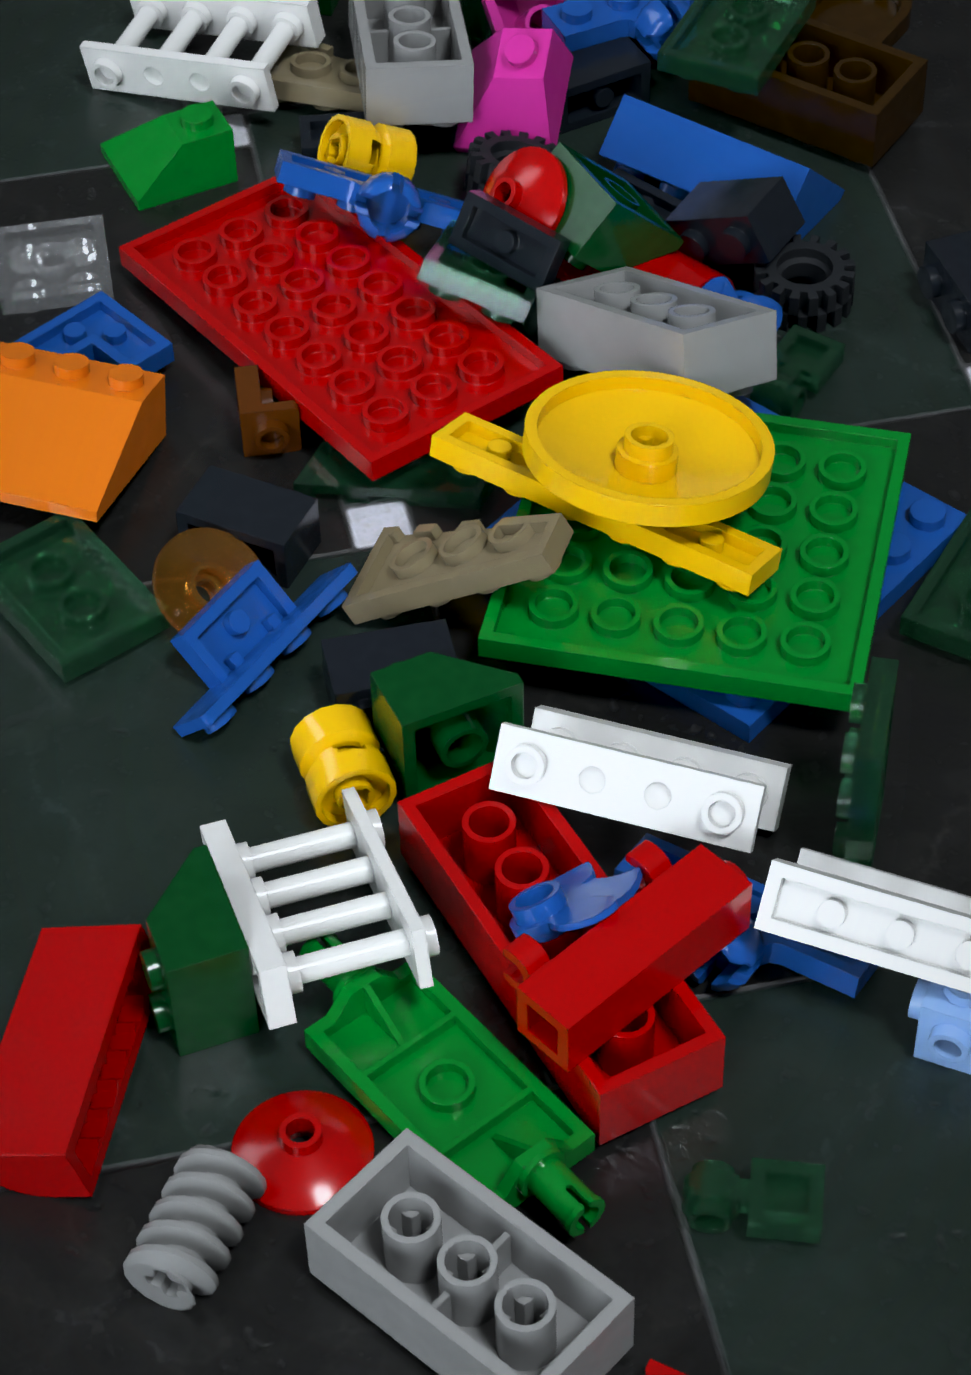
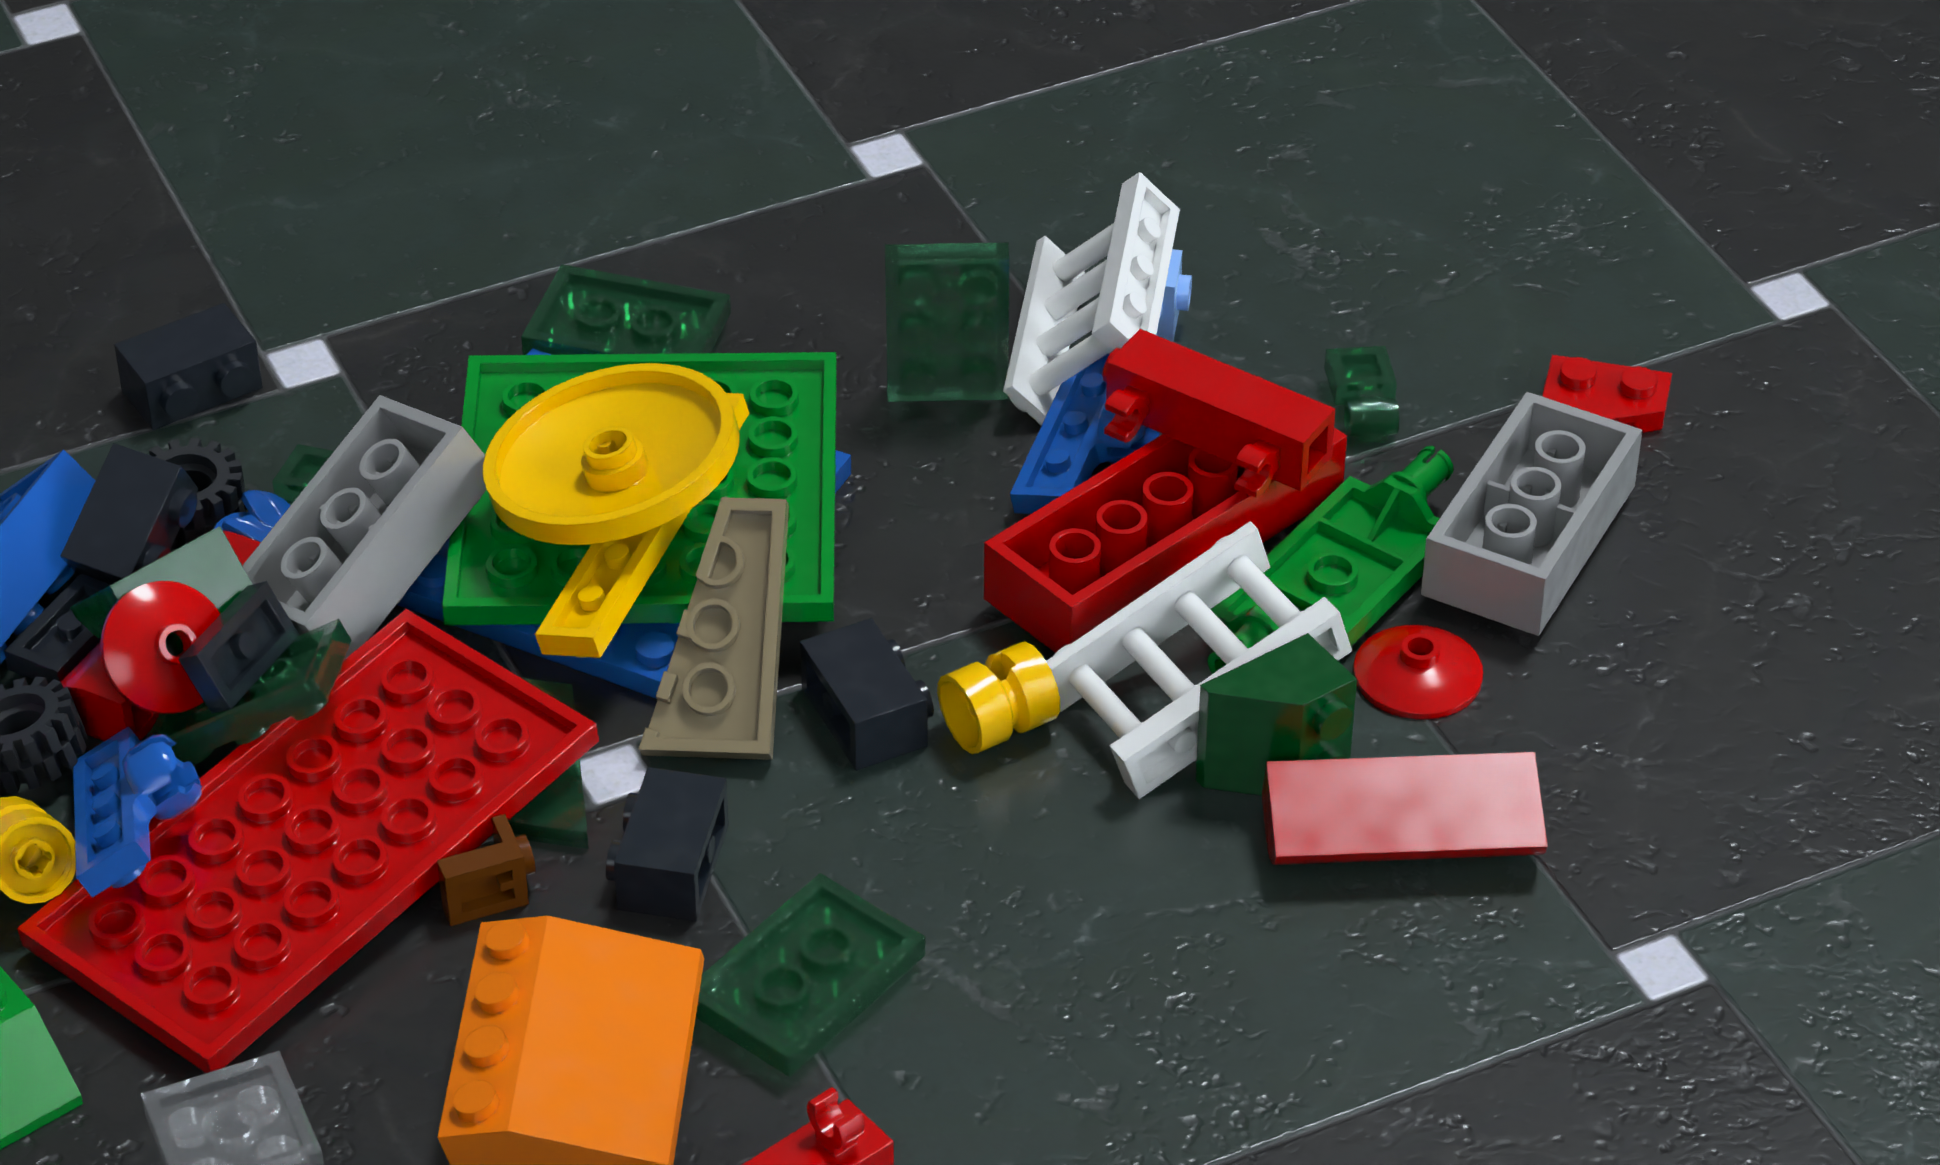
camera: 105 degrees left, 5 degrees down
blue plate [14,291,175,372] -> none
light grey piece [123,1144,267,1311] -> none
clear orange dish [152,527,260,632] -> none
blue bracket [170,560,358,737] -> none
dark green slope [370,652,524,801] -> none
white fence [489,705,792,853] -> none
blue plate [508,862,643,943] -> none

